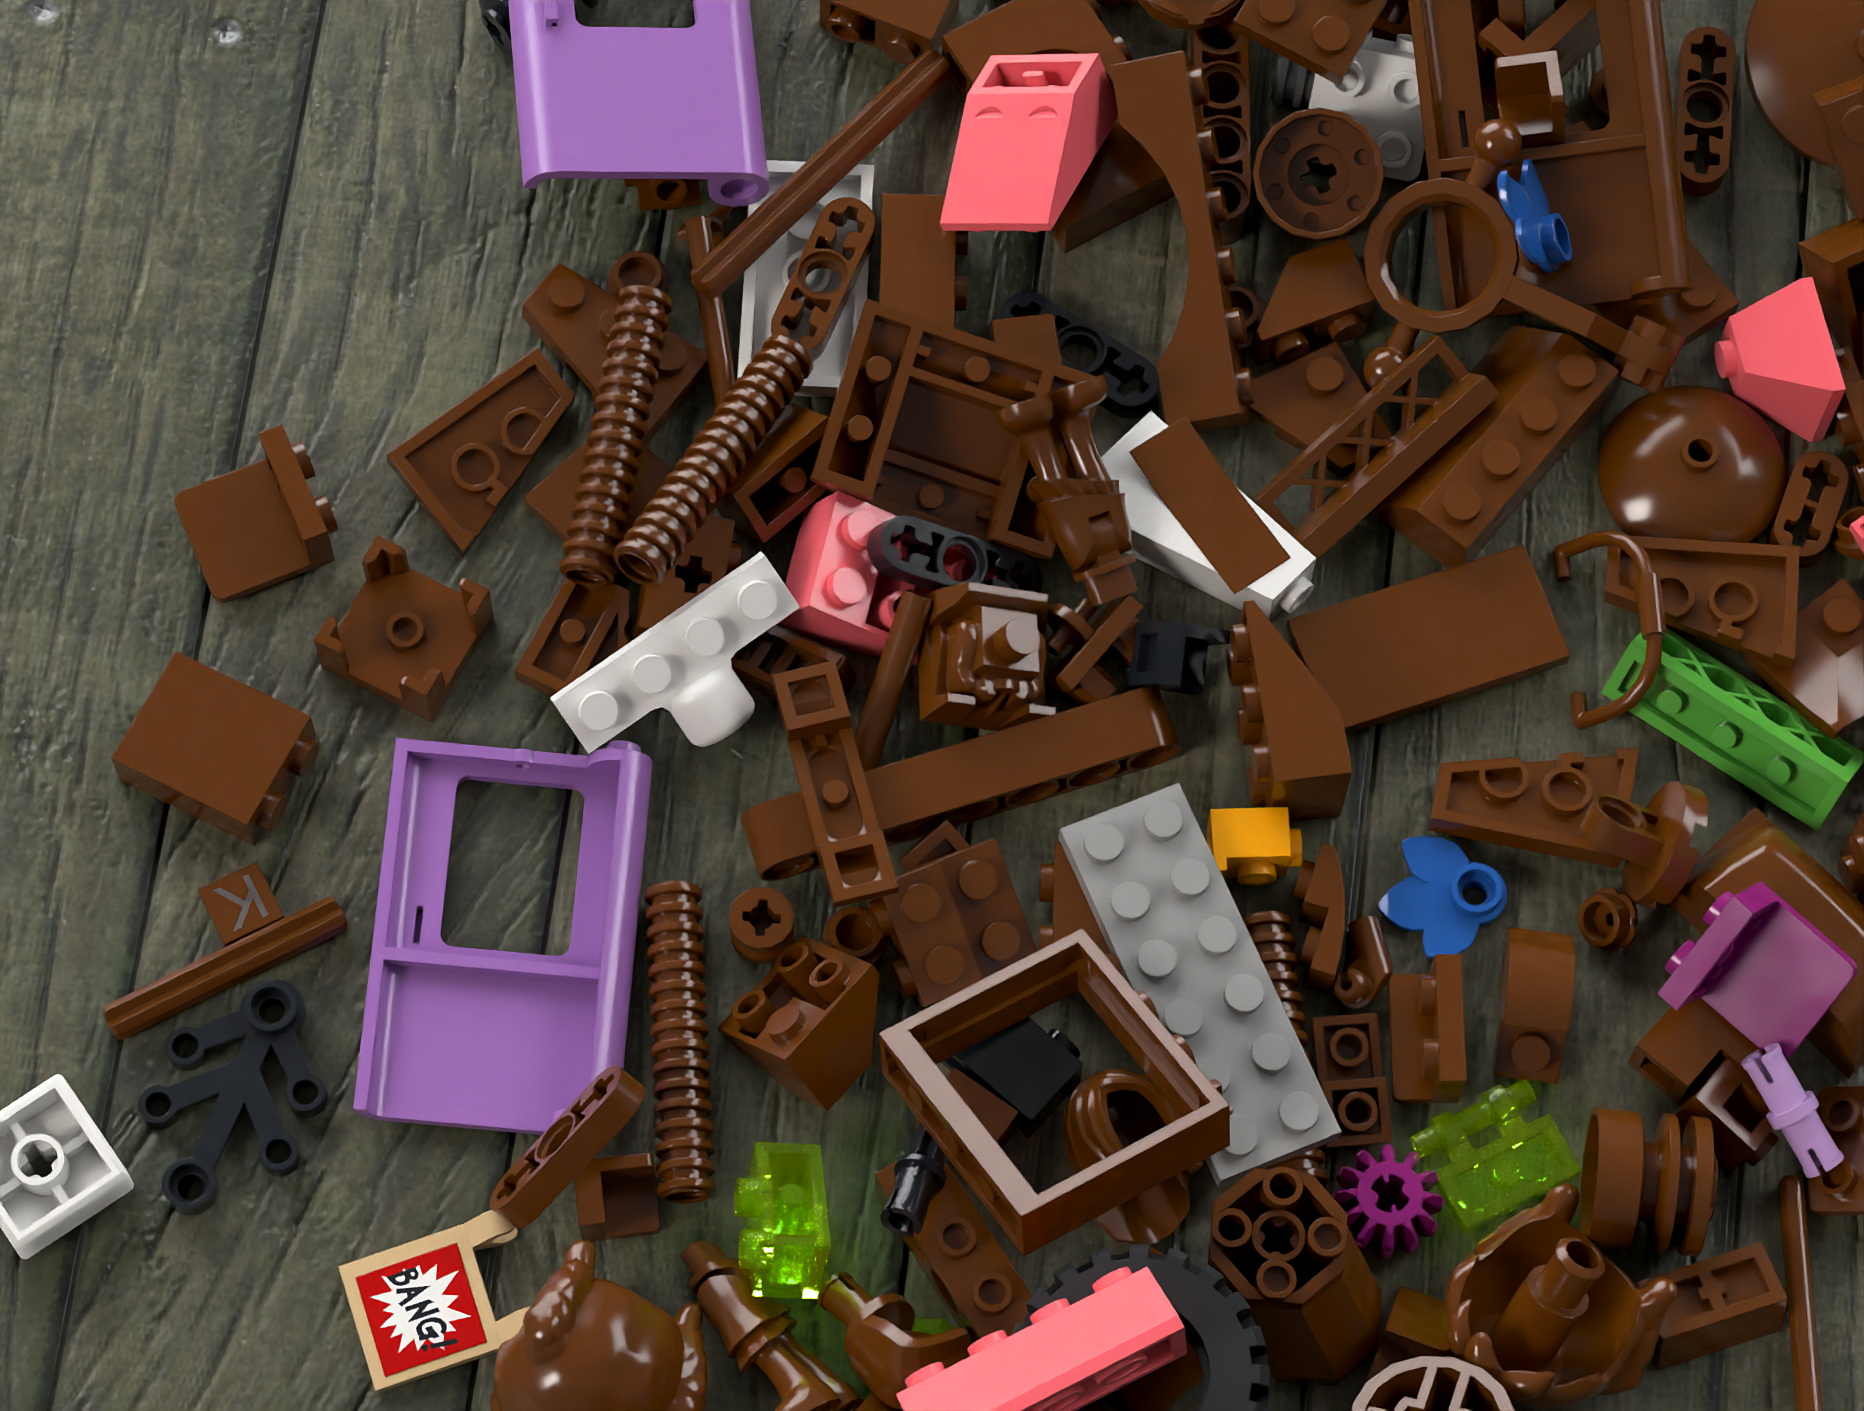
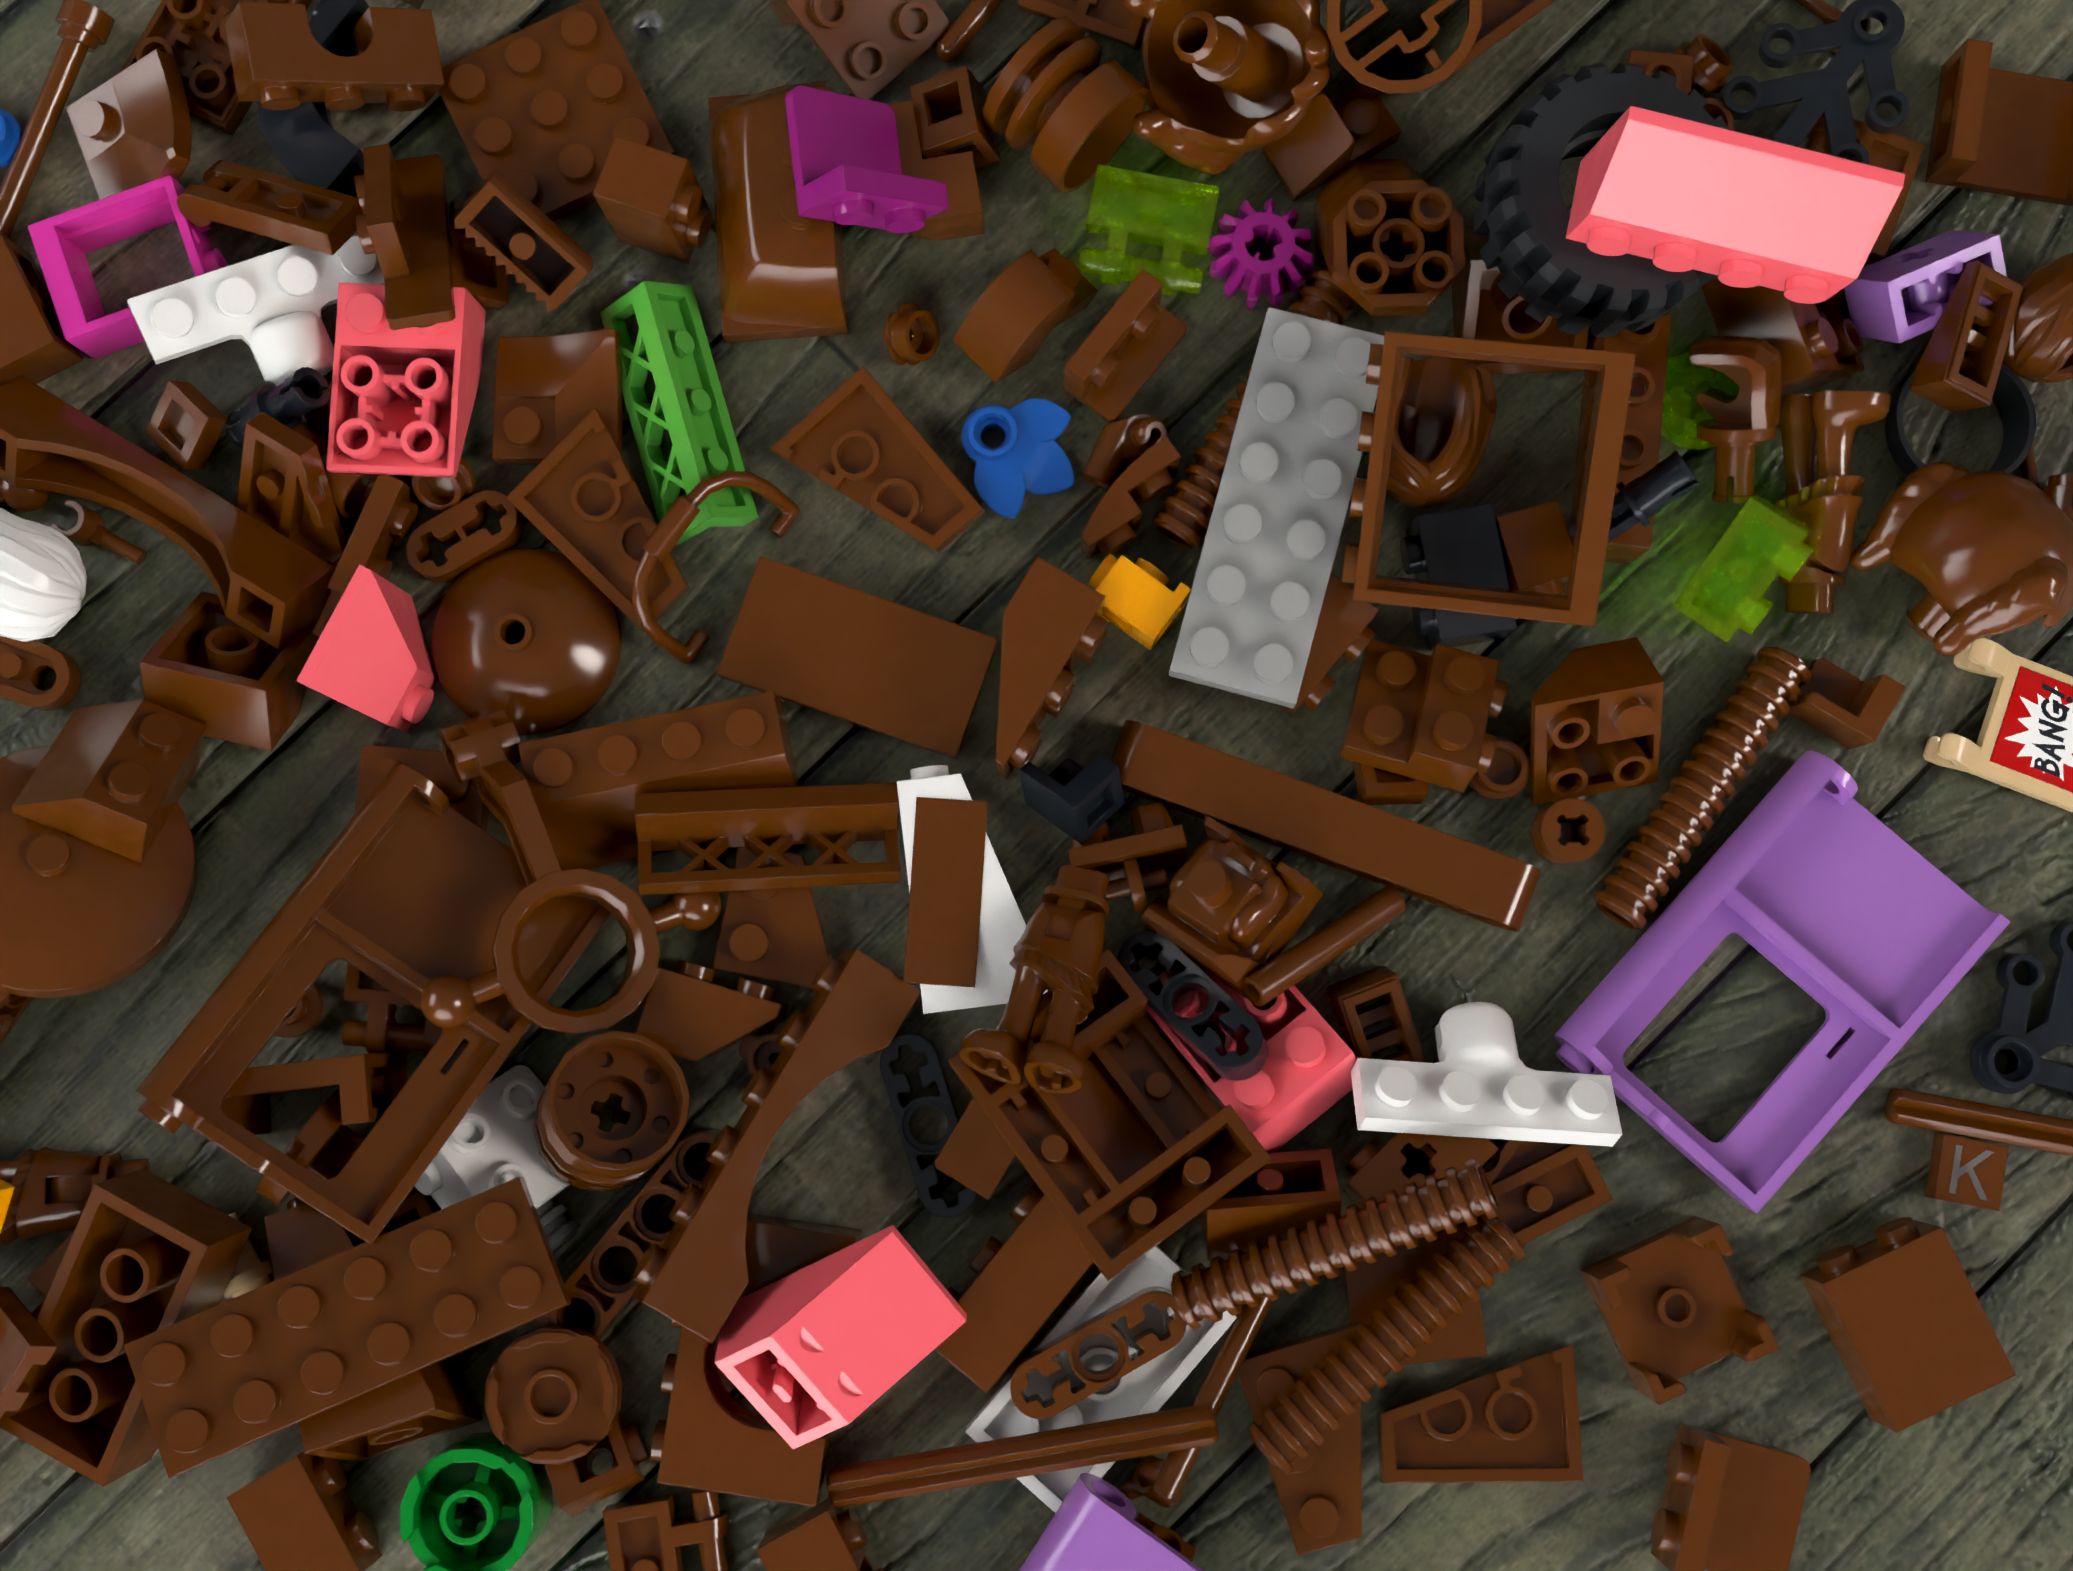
camera: 135 degrees left, 15 degrees up
reddish brown beam [489,1065,645,1229] -> none
reddish brown plate [607,251,669,298] -> none
reddish brown slope [772,660,899,908] -> none
reddish brown slope [1310,1013,1392,1148] -> none
reddish brown panel [1495,50,1566,149] -> none
blue plate [1497,158,1572,274] -> none
reddish brown tile [1580,781,1709,910] -> none
reddish brown beam [1673,26,1736,196] -> none
lavender pin [1741,1042,1844,1178] -> none

